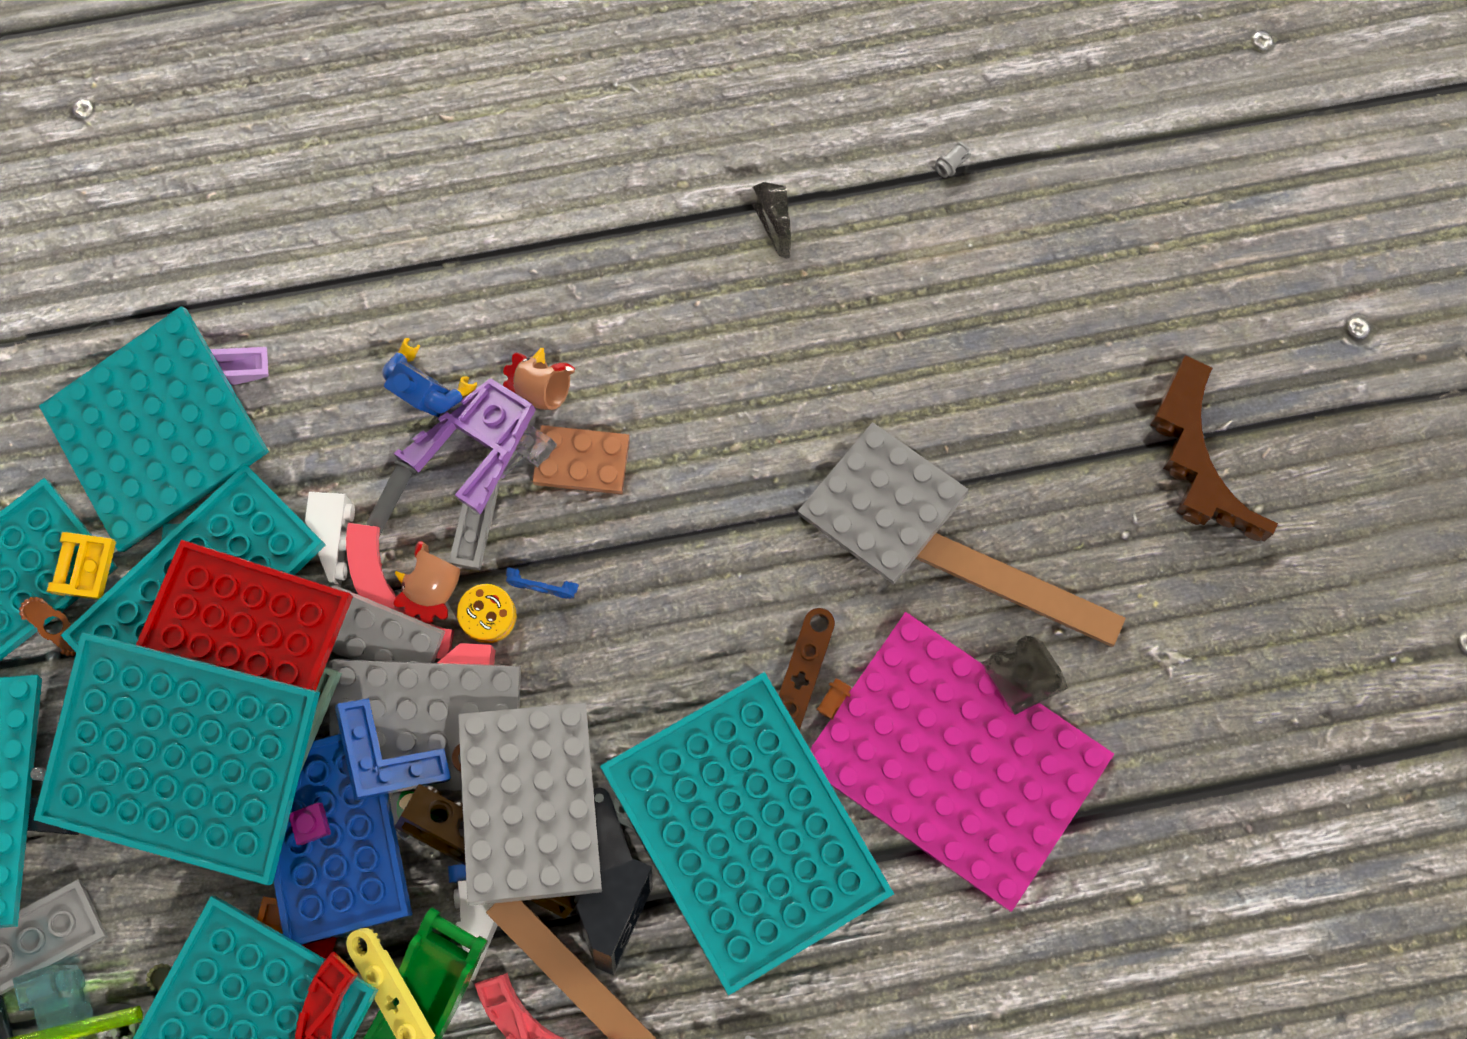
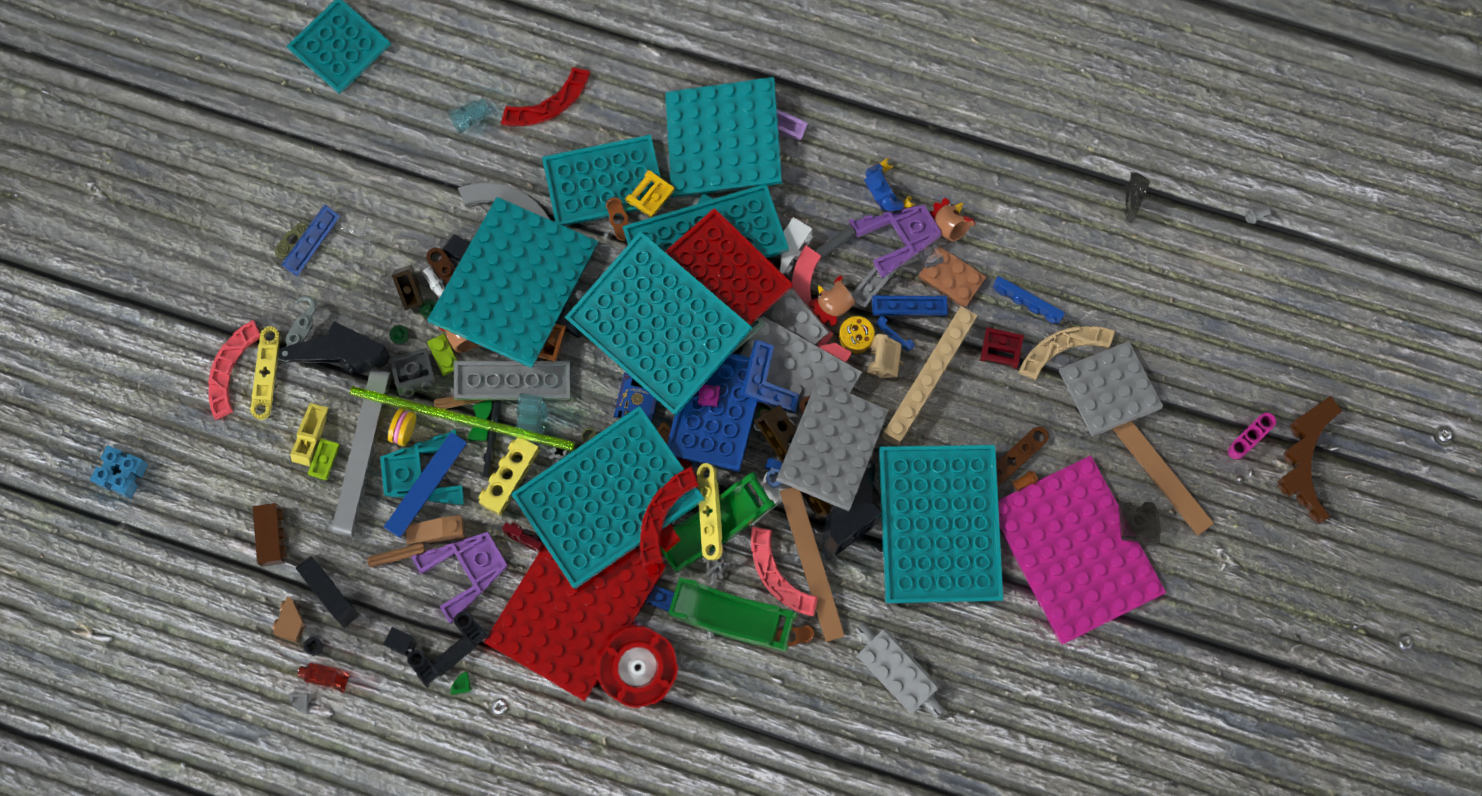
camera: 25 degrees right, 0 degrees up
none -> dark orange slope [539,324,566,362]
none -> blue container [614,372,658,423]
none -> medium blue bush [766,469,782,488]
none -> tan piece [867,334,904,378]
none -> blue tile [872,295,948,316]
none -> tan brick [882,306,977,446]
none -> dark red plate [980,327,1024,369]
none -> blue plate [992,276,1065,324]
none -> tan tile [1018,326,1116,380]
none -> dark pink beam [1228,413,1276,460]

